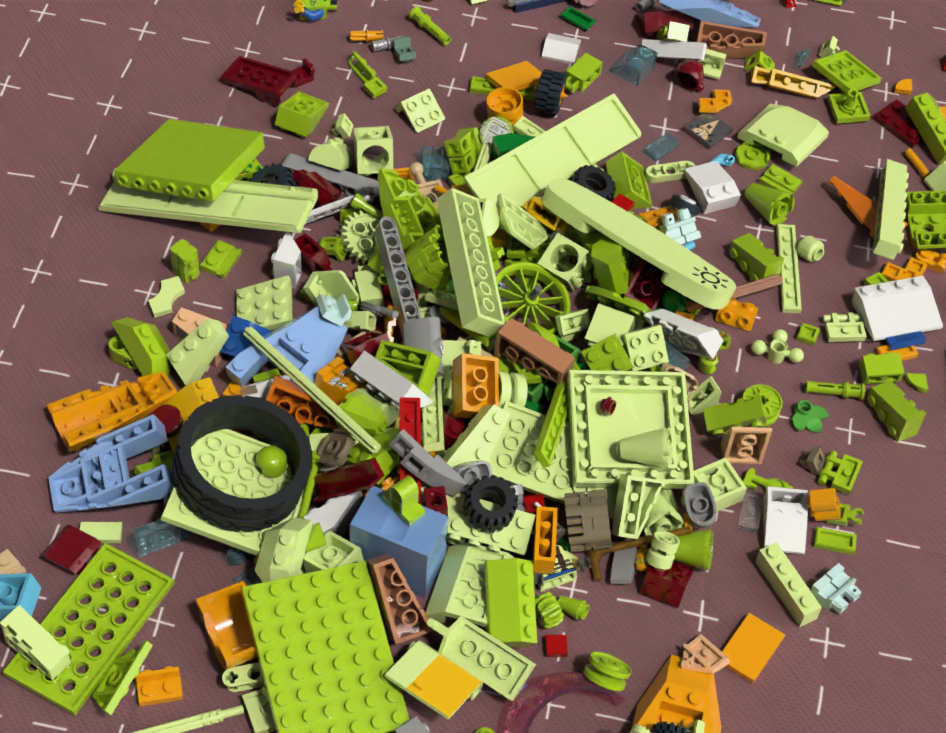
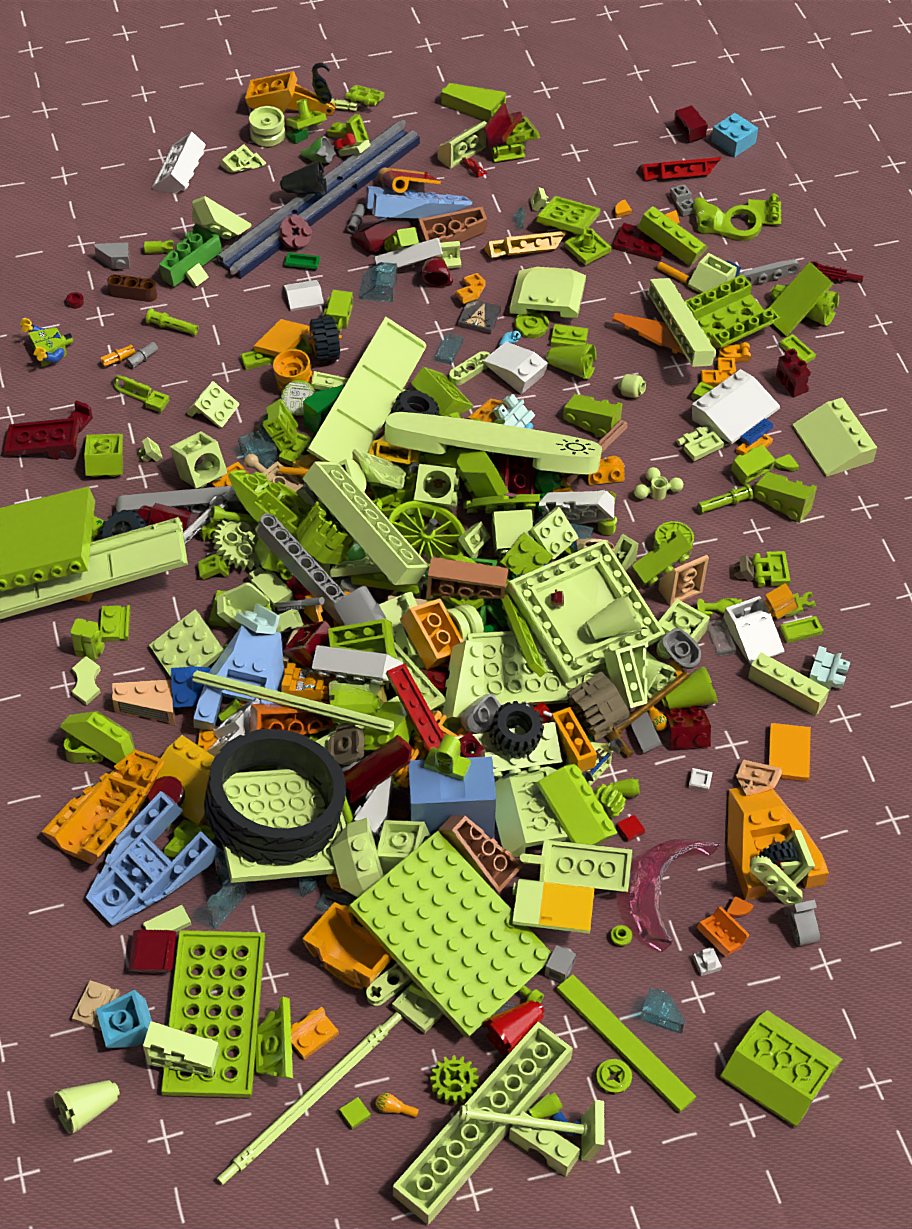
camera: 25 degrees left, 0 degrees up
yellowish green wedge [166,318,229,386] -> none
lime hair [256,445,287,478] -> none
white slope [271,232,301,288] -> none
dark red brick [294,233,332,272] -> none
lime slope [306,522,327,552] -> none
yellowish green brick [308,137,353,171] -> none
light grey slope [389,429,467,496] -> none
sand green bracket [393,36,416,62] -> none
yellowish green axle [473,142,492,172] -> none
lime wheel [583,652,632,691] -> none
red tile [612,194,635,212] -> none
yellowish green wheel [646,531,680,570] -> none
black wheel [669,194,701,216] -> none
lime bracket [745,50,775,71] -> none
yellowish green tile [776,224,802,314] -> none
bright green plate [792,400,829,433] -> none
lime tile [796,322,820,346] -> none
none -> white tile [689,768,712,792]

